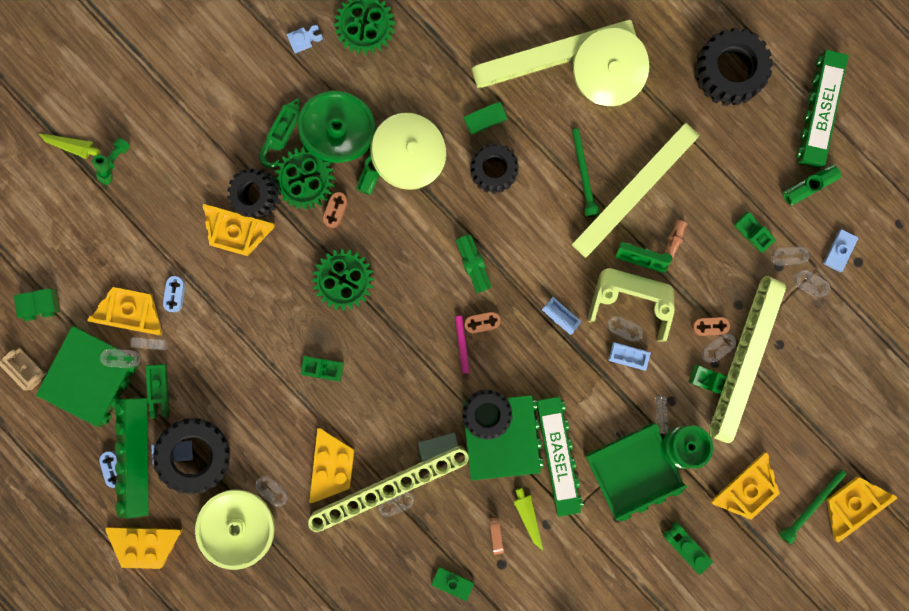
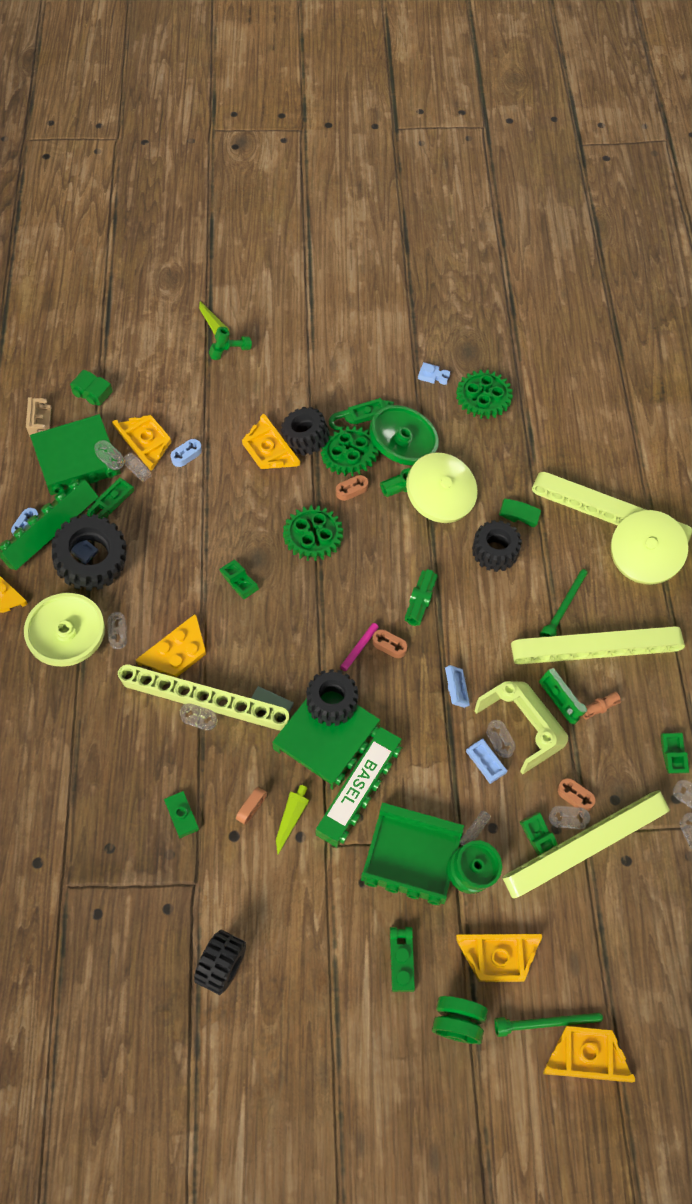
camera: 40 degrees right, 25 degrees down
none -> green wheel [432,996,488,1044]

